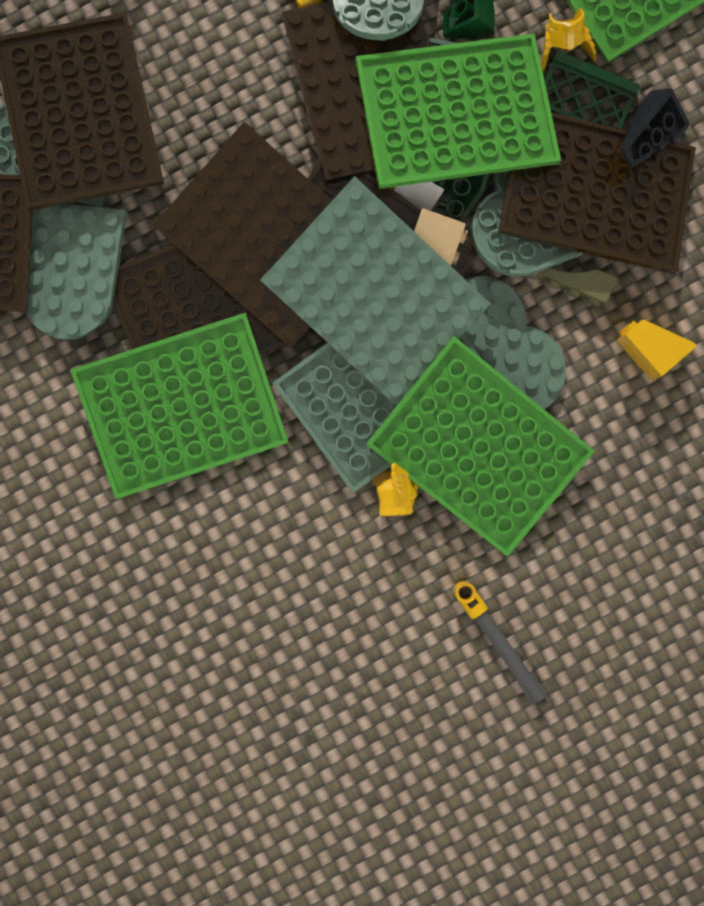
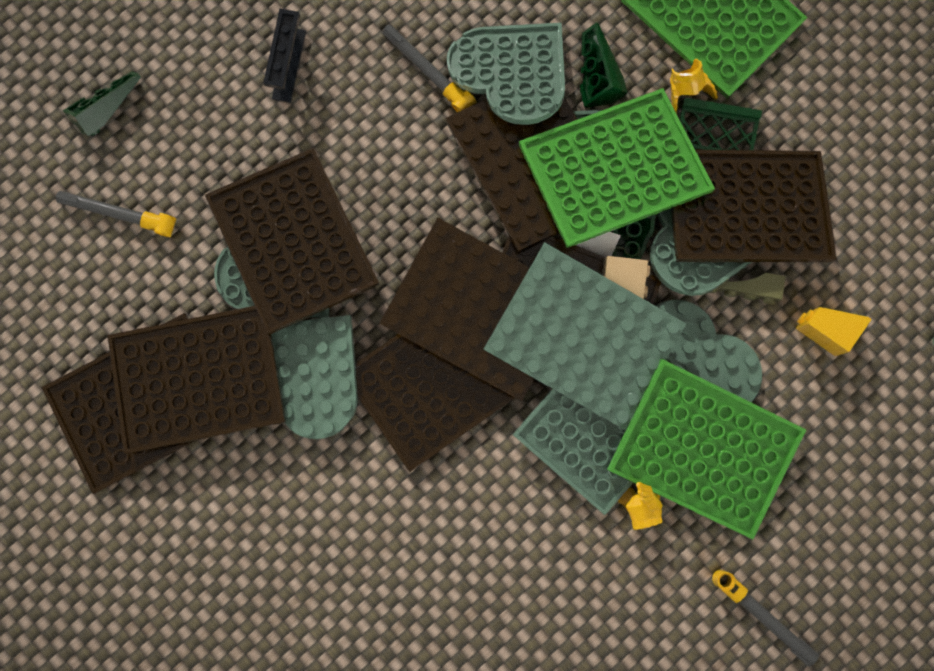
camera: 10 degrees left, 5 degrees down
bright green plate [70,313,289,499] -> none
black wedge [620,88,690,167] -> none

